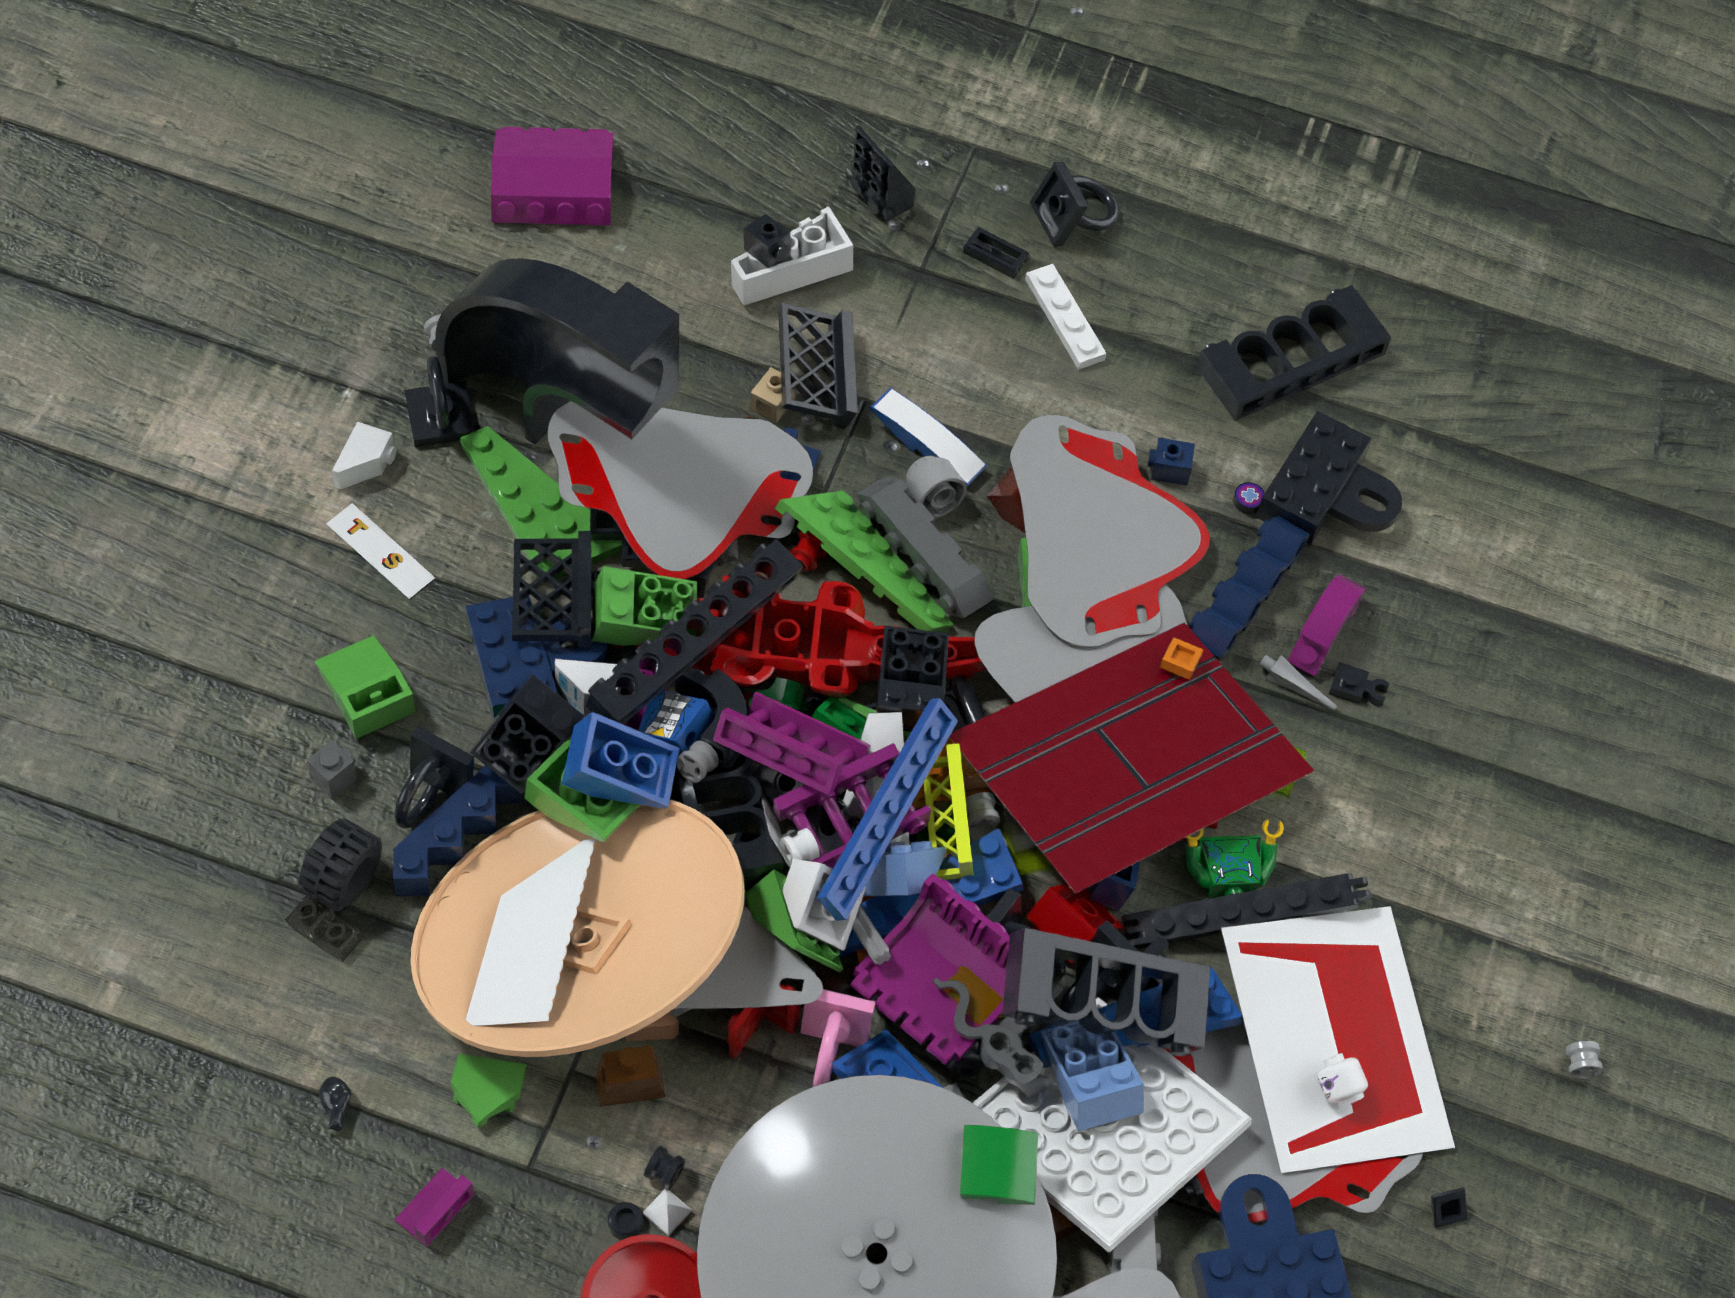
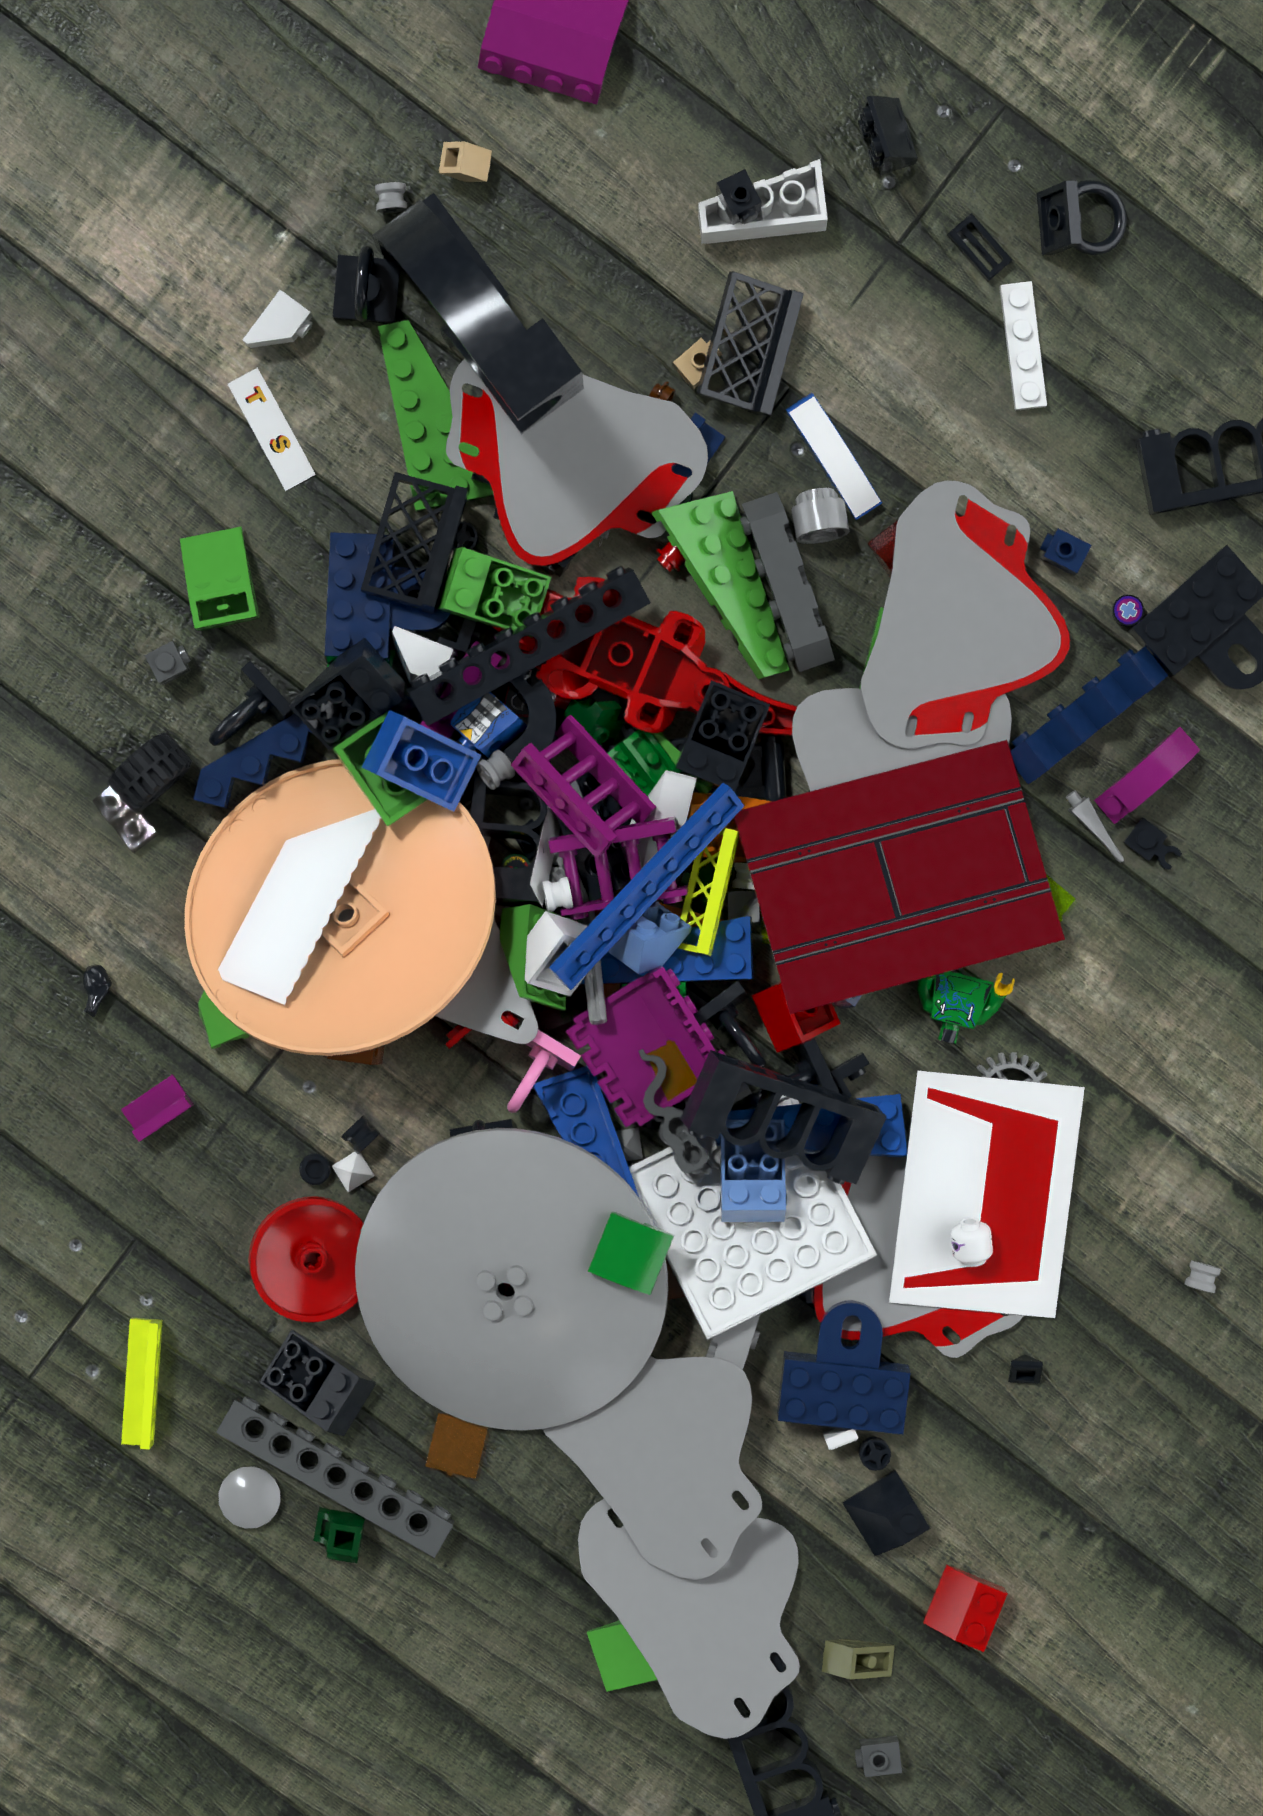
camera: 20 degrees right, 30 degrees up
black hinge [1121,873,1371,949] -> none
orange plate [1160,637,1203,680] -> none

